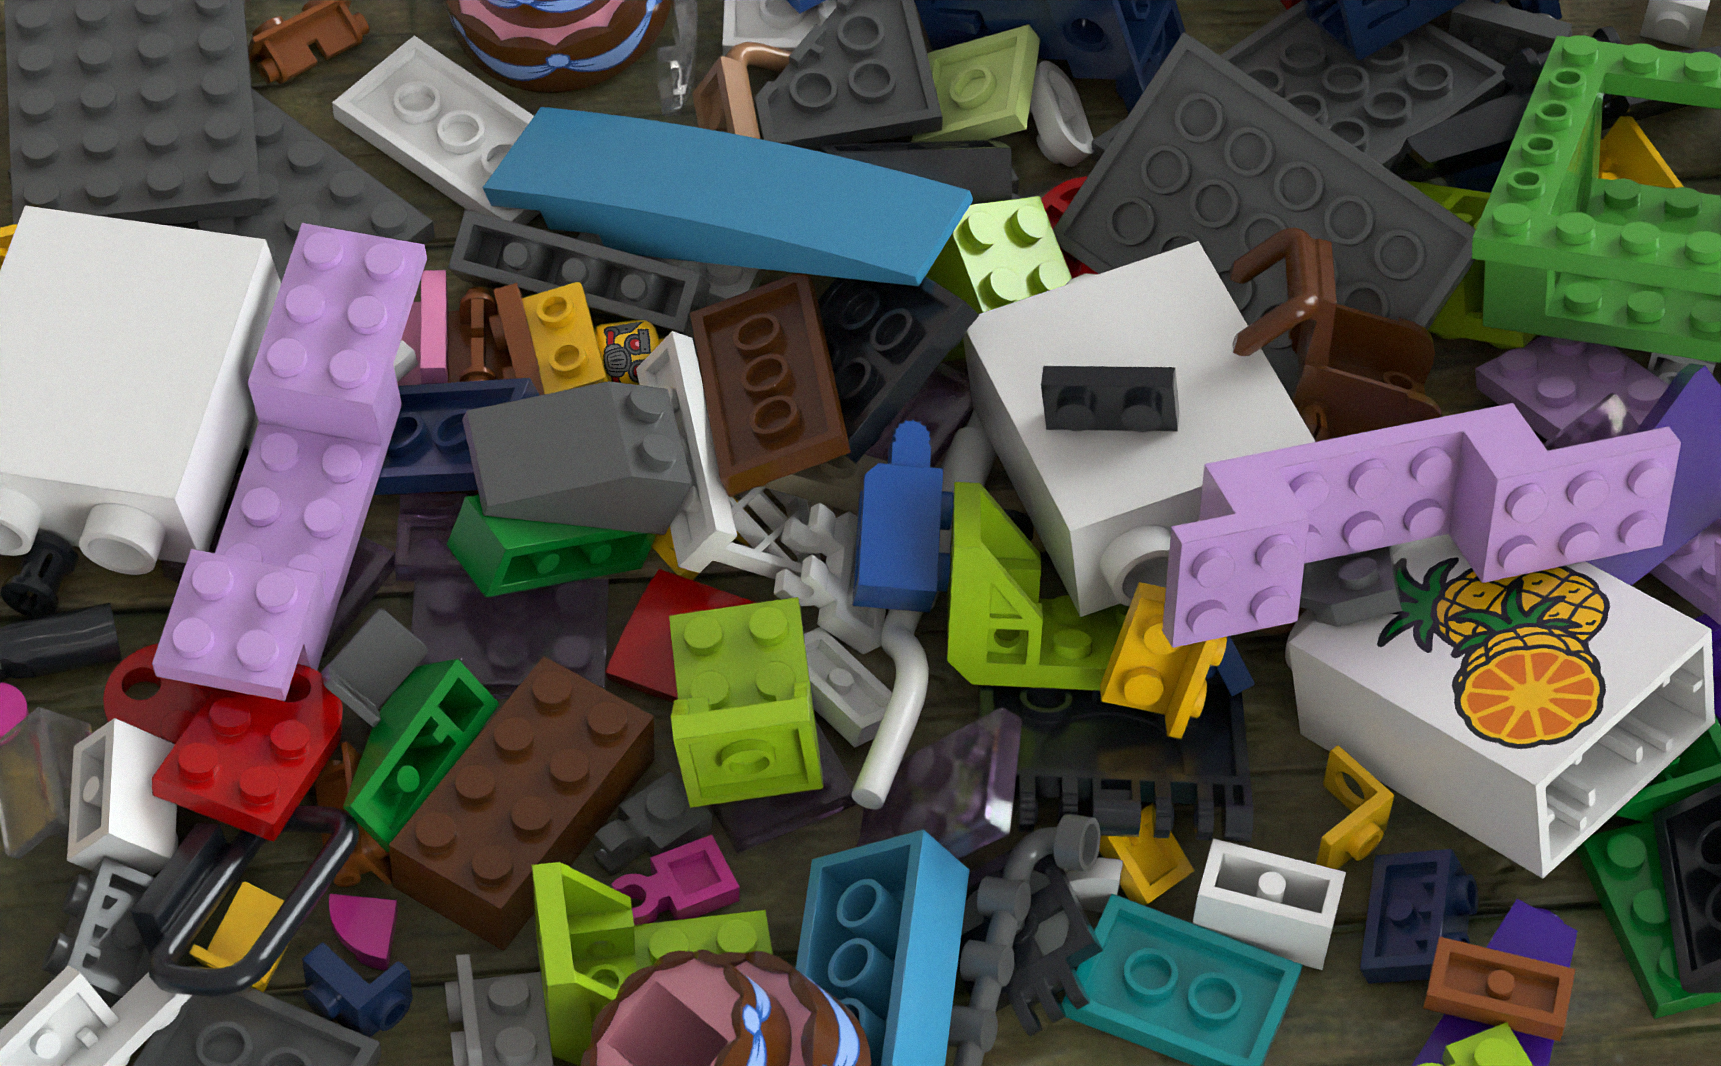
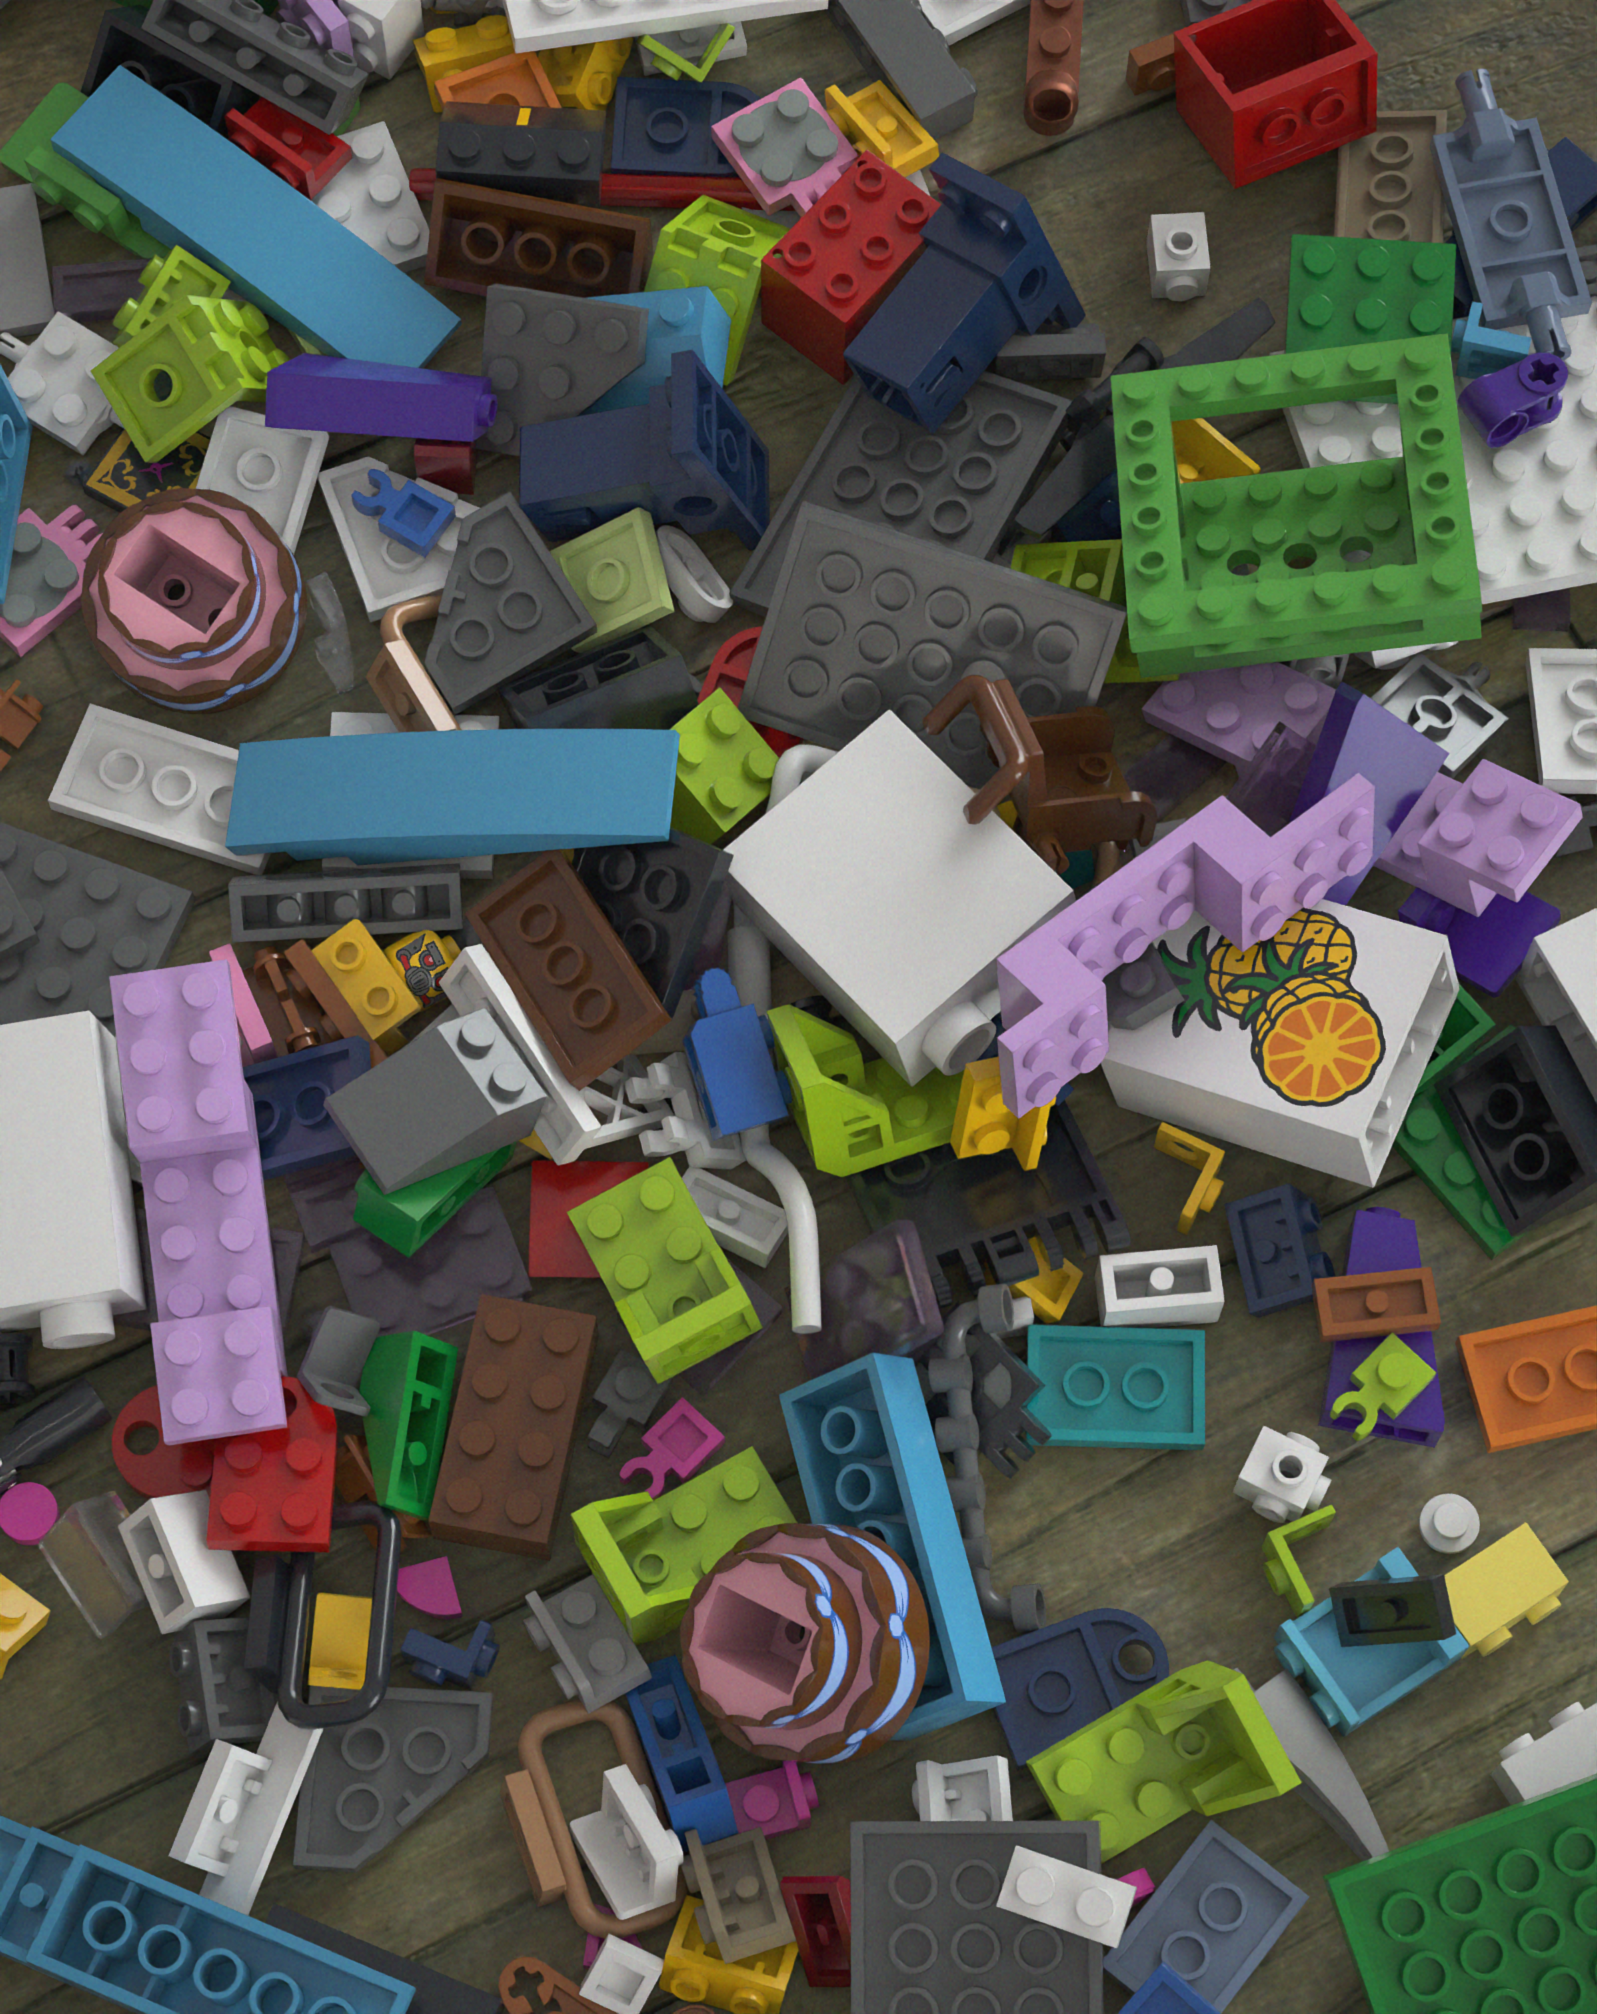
camera: 20 degrees left, 15 degrees up
black plate [1041,366,1179,432] -> none

